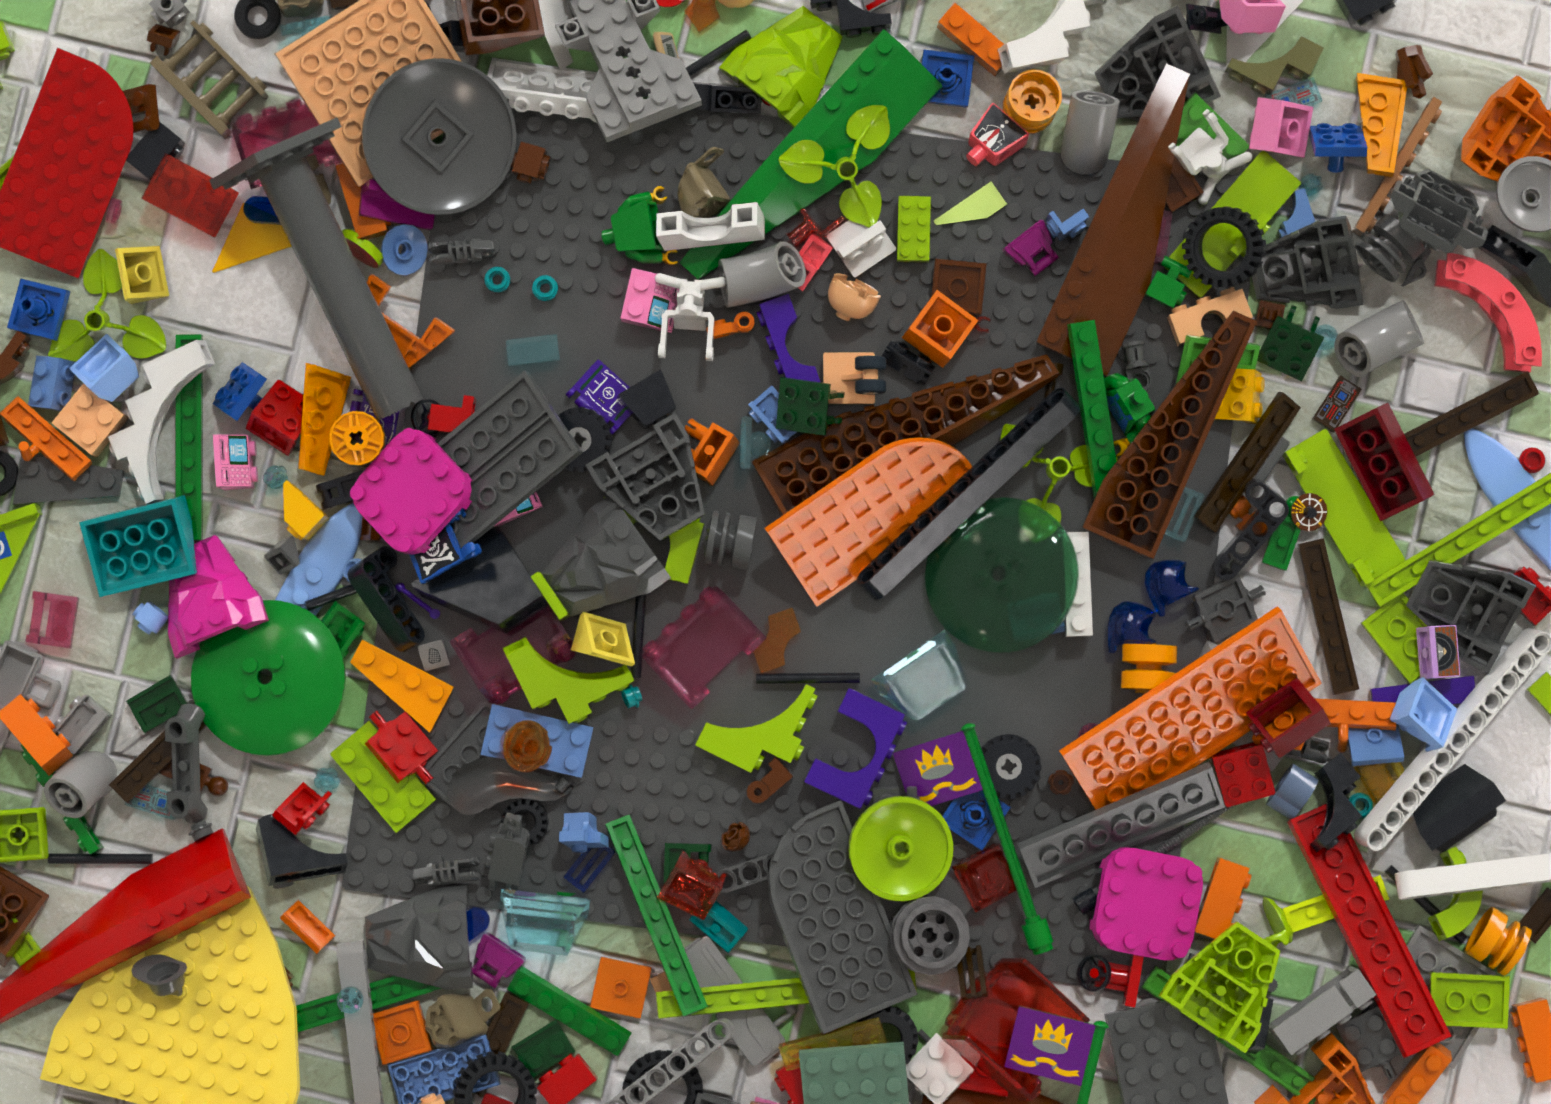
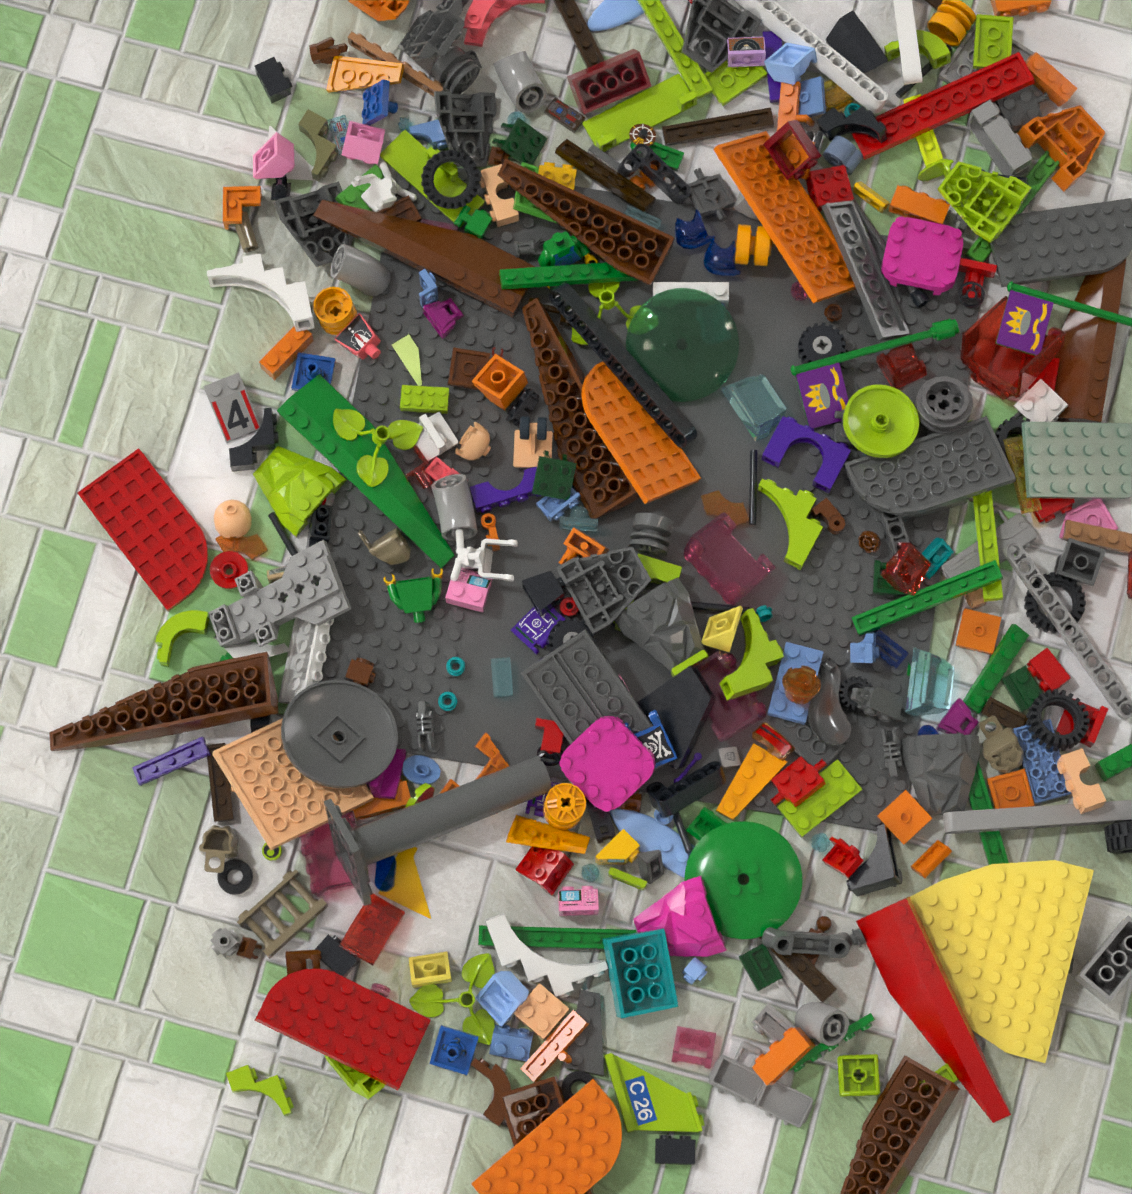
camera: 90 degrees left, 10 degrees down
black bar [48,853,153,864] -> none
clear light blue tile [125,785,176,820] -> none
dark grey piece [131,954,187,996] -> none
blue plate [212,362,267,421] -> none
clear light blue tile [280,14,333,36] -> none
clear light blue tile [337,986,364,1014] -> none
white arch [656,202,765,251] -> none
blue plate [942,790,1011,851] -> none
dark brown tile [957,945,988,1001] -> none
none -> red plate [560,597,579,616]
none -> lime tile [608,867,647,891]
none -> slope [752,722,795,761]
none -> yellow slope [853,181,890,213]
none -> orange plate [877,790,933,845]

